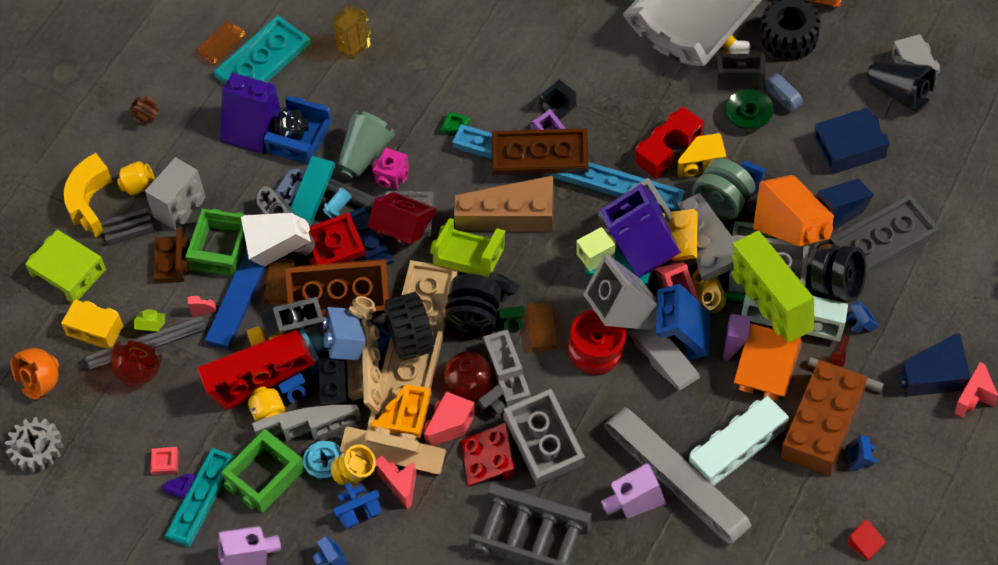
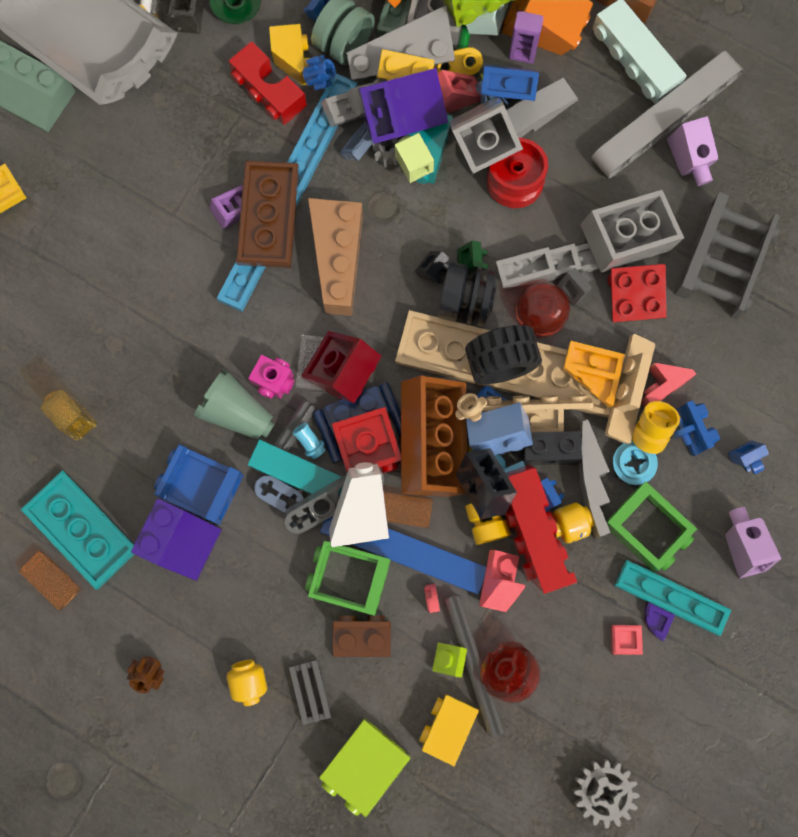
camera: 90 degrees left, 20 degrees up
orange cylinder [10,348,59,400] -> none
yellow arch [64,153,113,237] -> none
light grey brick [145,157,206,231] -> none
black head [274,110,309,140] -> none
coral slope [423,392,476,446] -> none
lime panel [430,218,506,277] -> none
green tile [440,111,472,135] -> none
clear orange tile [527,302,557,352] -> none
black panel [539,79,576,120] -> none
none -> blue gear [303,55,336,90]
none -> coral slope [479,550,525,612]

